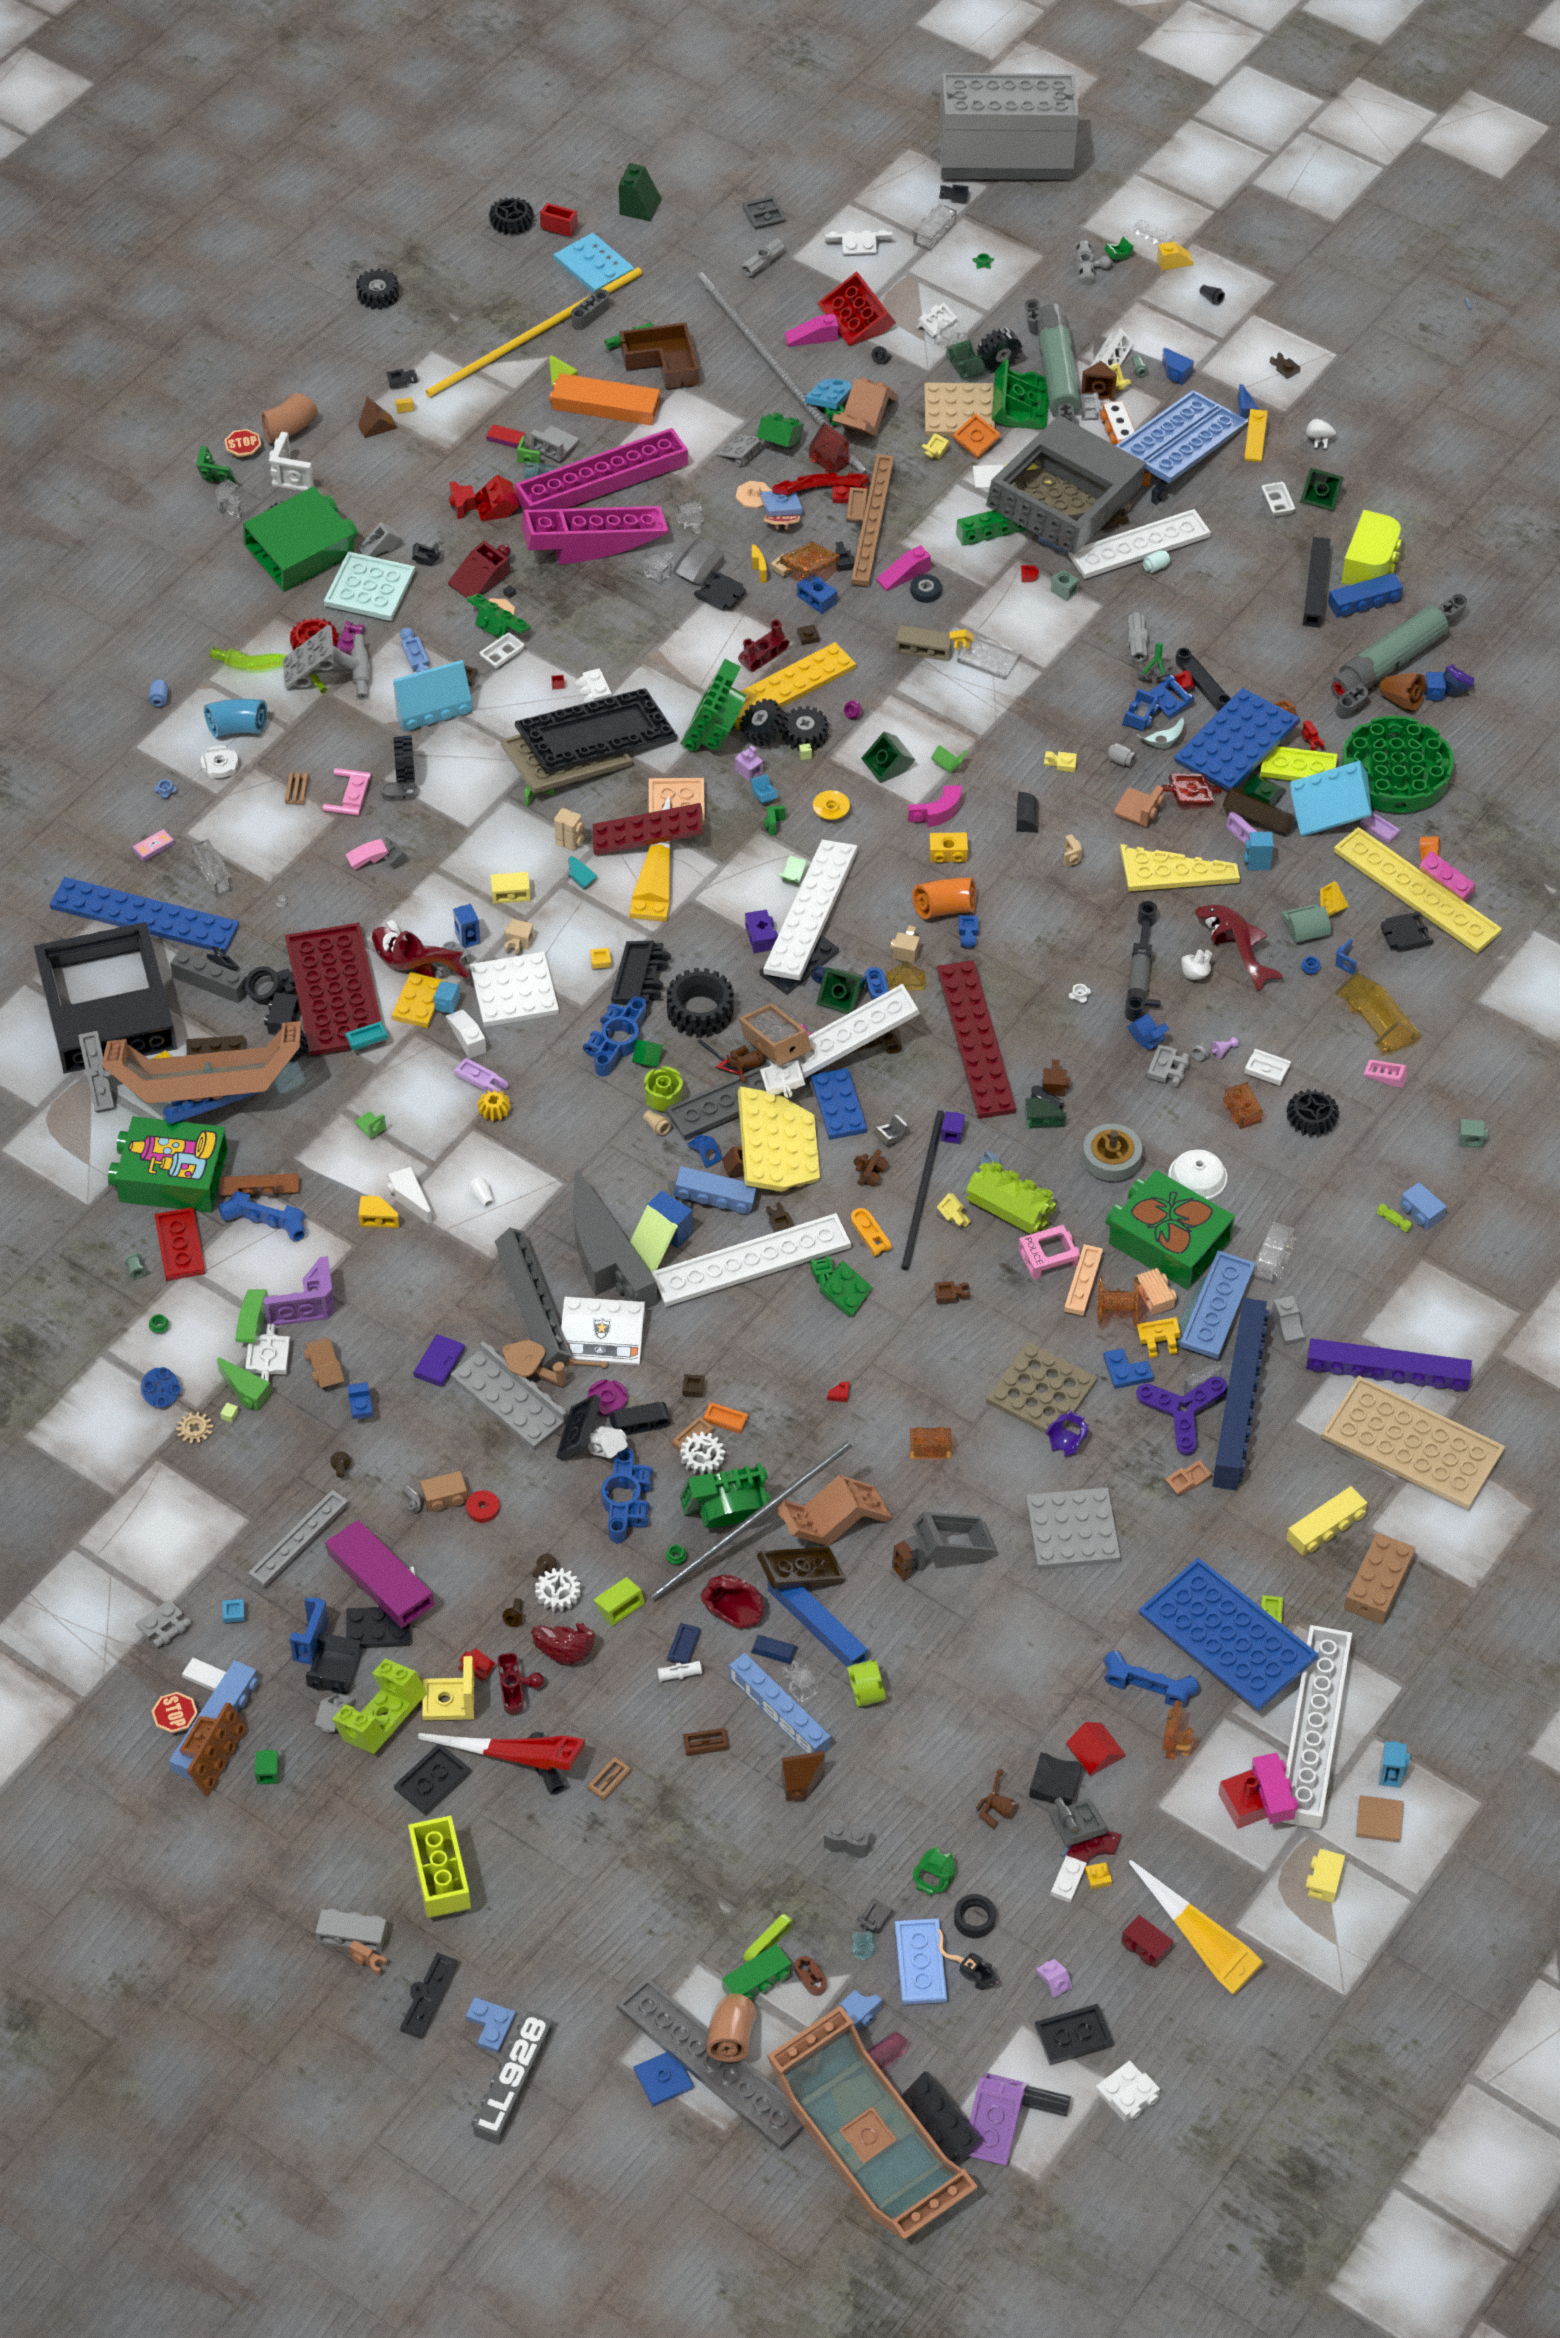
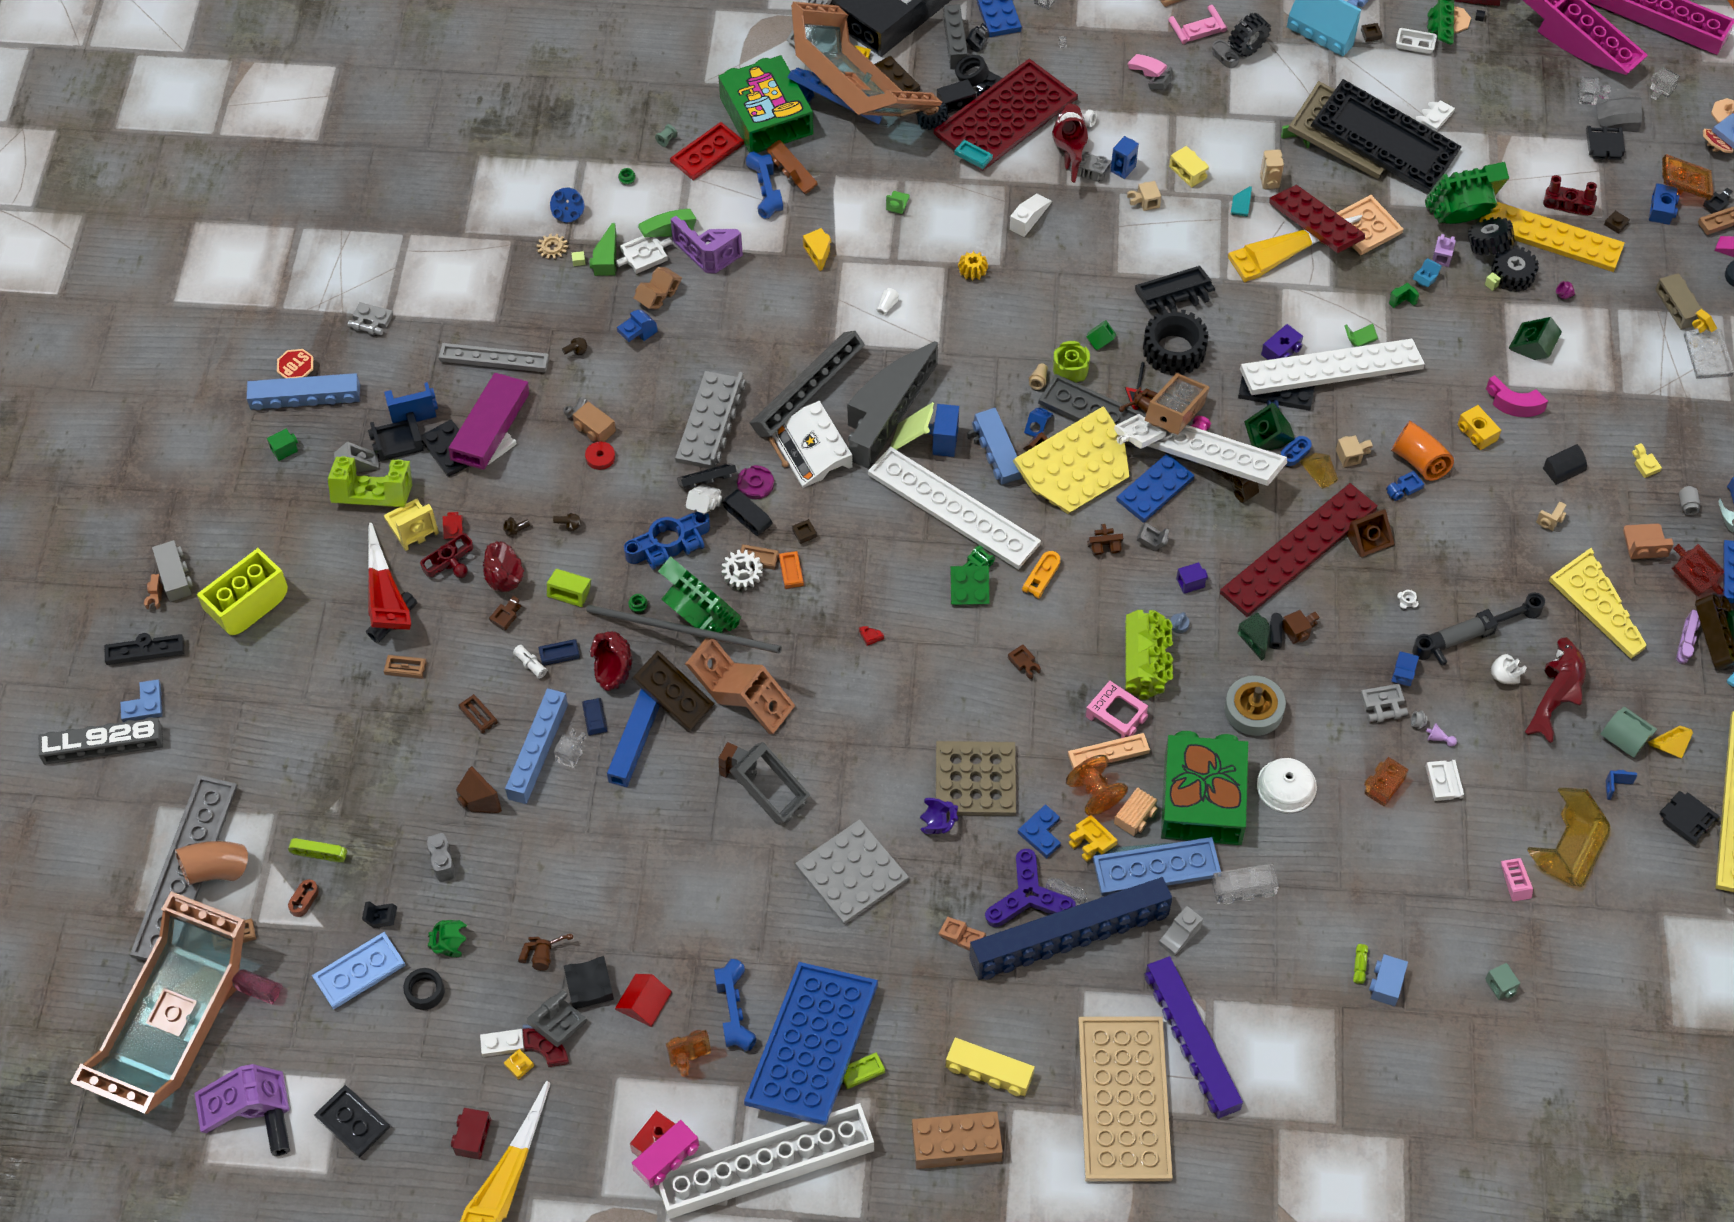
camera: 60 degrees right, 5 degrees up
dark orange bracket [179,1702,247,1796] -> none
white tile [182,1658,226,1691] -> none
dark azure plate [222,1599,245,1623] -> none
white slope [387,1167,432,1224] -> none
yellow plate [391,972,446,1028] -> none
black plate [394,1743,470,1815] -> none
dark purple piece [413,1334,465,1386] -> none
dark azure brick [433,981,460,1014] -> none
lavender hinge [454,1058,509,1093] -> none
white plate [470,952,559,1027] -> none
medium nougat piece [502,1340,566,1387] -> none
white gear [535,1568,580,1612] -> none
red piece [551,675,565,690] -> none
blue piece [582,997,646,1077] -> none
yellow plate [590,948,611,969] -> none
blue plate [633,2052,693,2107] -> none
green brick [722,1944,792,2002] -> none
yellow slope [752,545,767,583] -> none
dark brown plate [766,1203,795,1233] -> none
yellow dish [813,790,850,820] -> none
medium blue brick [839,1990,882,2032] -> none
lime brick [847,1659,886,1707] -> none
clear light blue brick [851,1931,875,1959] -> none
black plate [900,2071,984,2166] -> none
black piece [901,1110,945,1271] -> none
clear orange brick [909,1427,952,1459] -> none
bright green bracket [931,745,967,773] -> none
light yellow plate [937,1193,971,1227] -> none
black animal [938,1929,998,1990] -> none
lavender bracket [1036,1959,1072,1997] -> none
white plate [1095,2060,1160,2122] -> none
dark azure brick [1244,832,1273,870] -> none
black gear [1286,1089,1339,1137] -> none
blue plate [1301,956,1320,974] -> none
none -> reddish brown plate [489,596,522,631]
none -> reddish brown slope [1347,509,1394,557]

